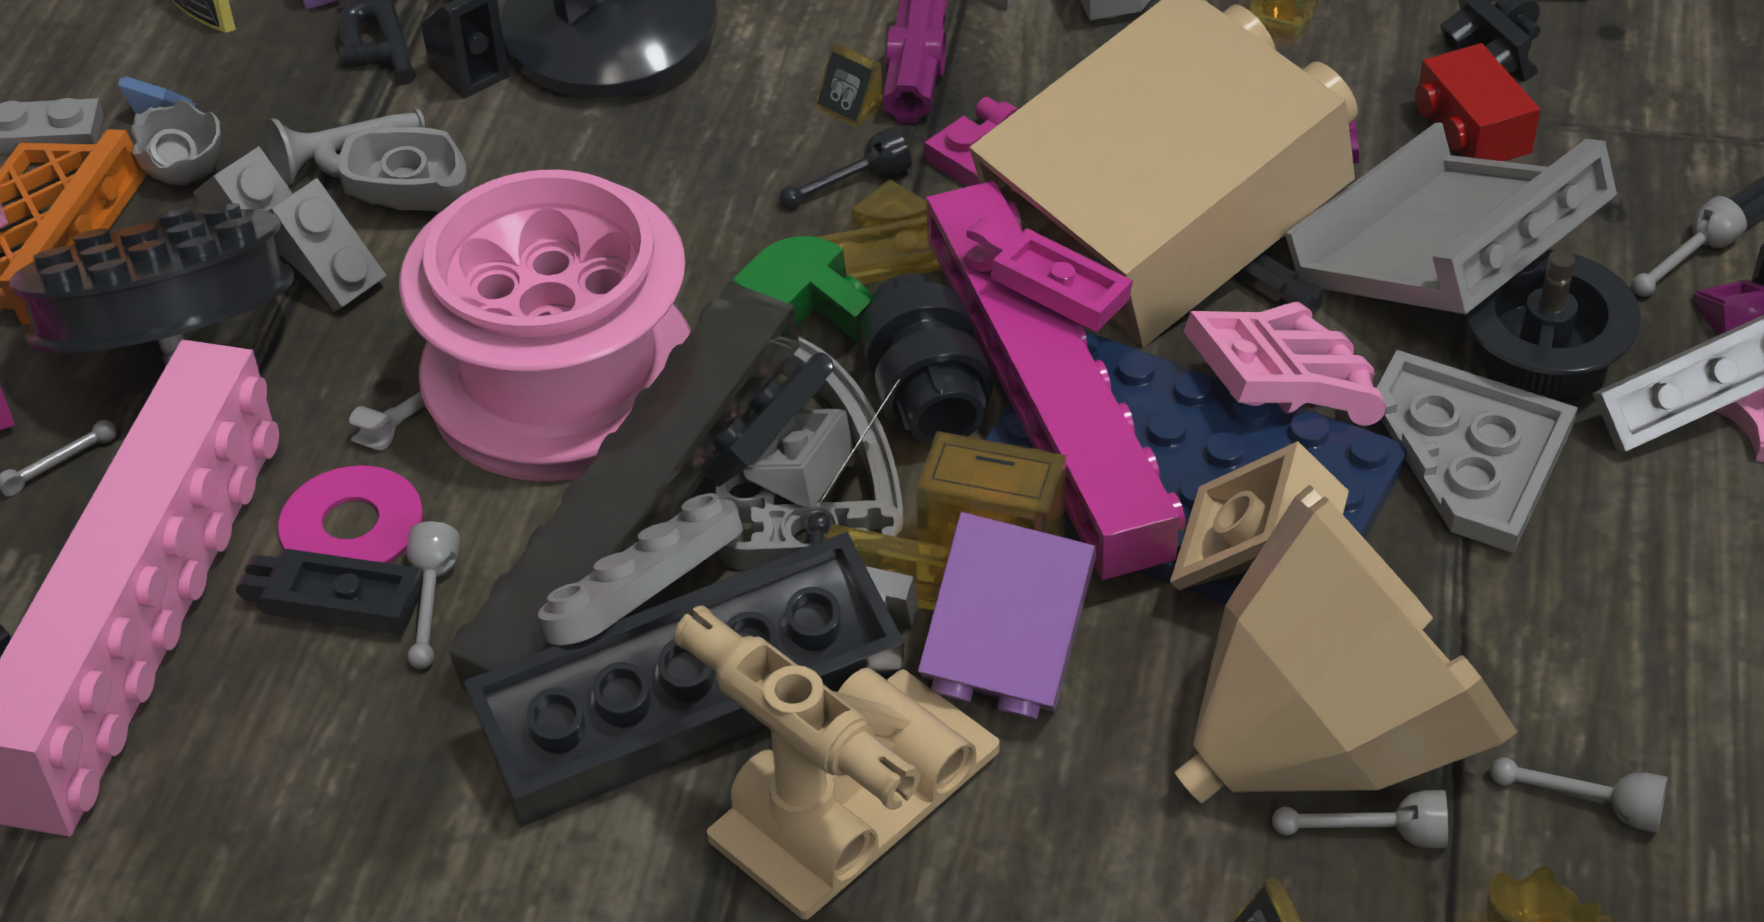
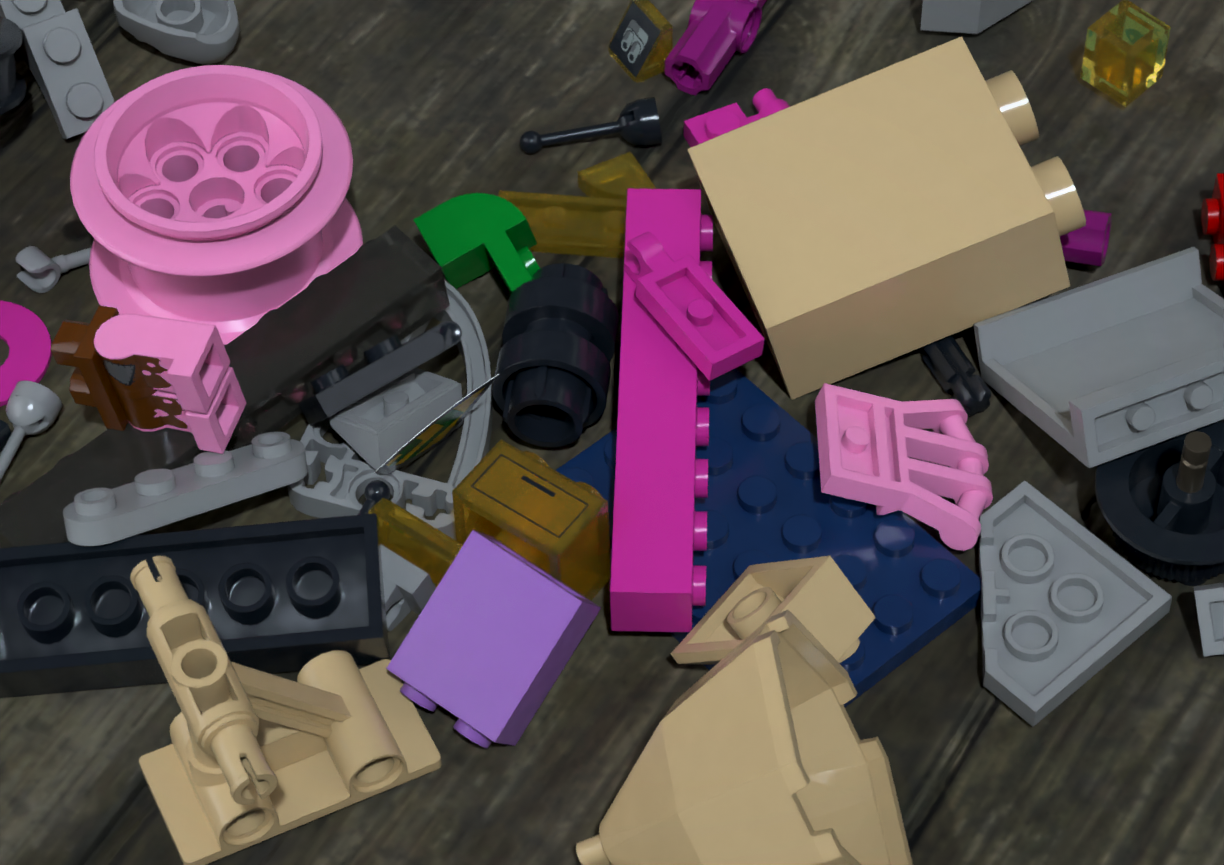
camera: 20 degrees right, 5 degrees up
none -> hips [50,305,247,454]

